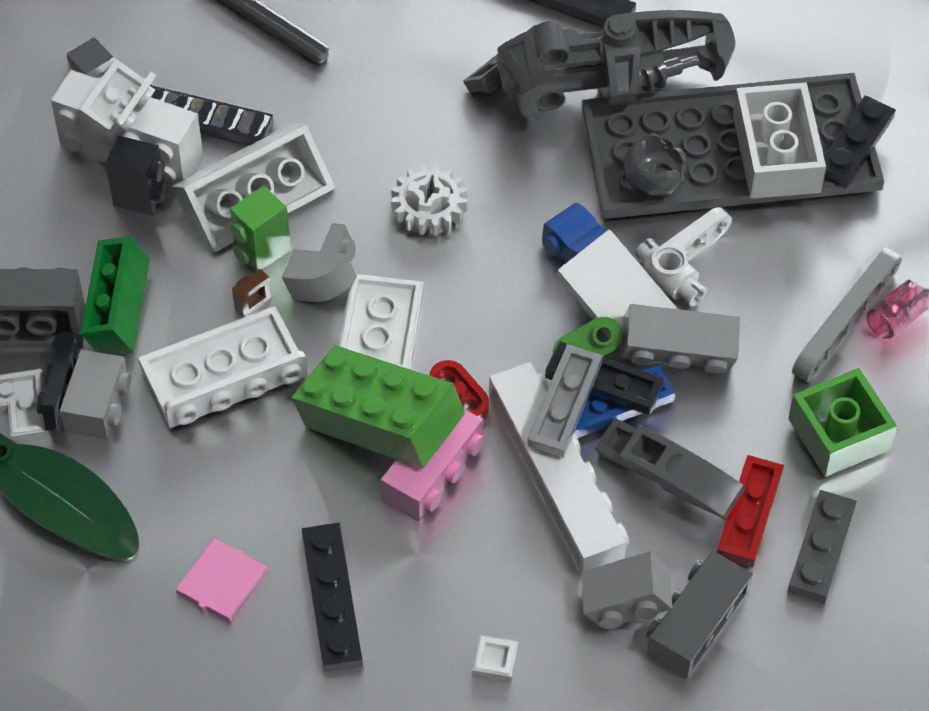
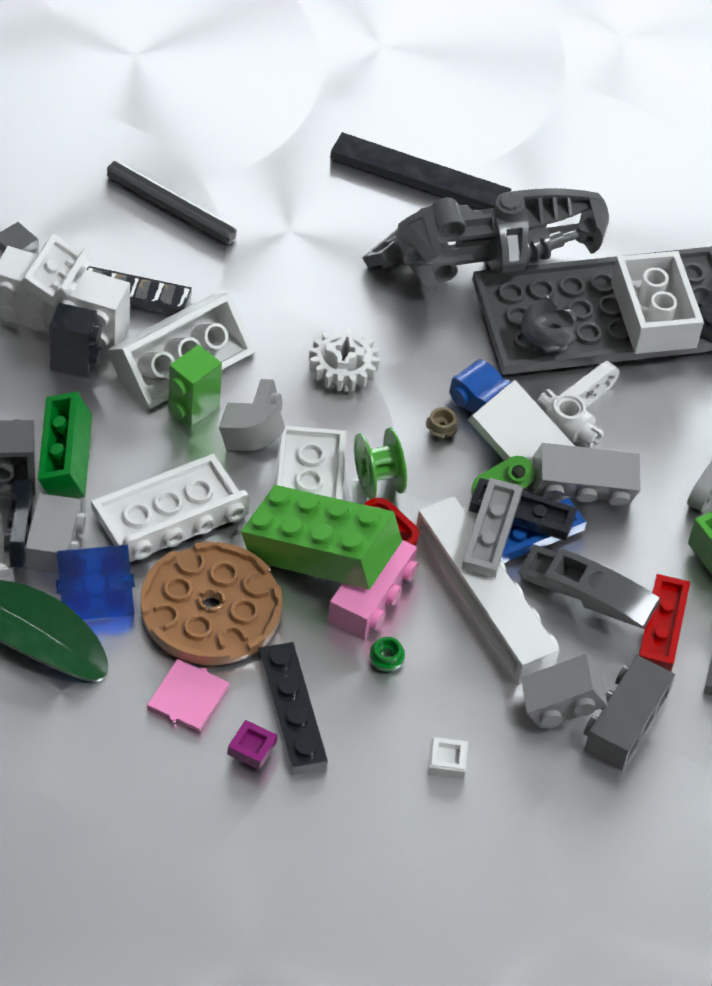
camera: 10 degrees left, 5 degrees down
reddish brown plate [232,268,272,318] -> none
none -> clear blue plate [55,545,135,621]
none -> medium nougat plate [140,542,282,666]
none -> magenta plate [227,720,278,770]
none -> bright green piece [354,427,407,500]
none -> green plate [369,637,405,671]
none -> dark tan plate [426,407,458,438]

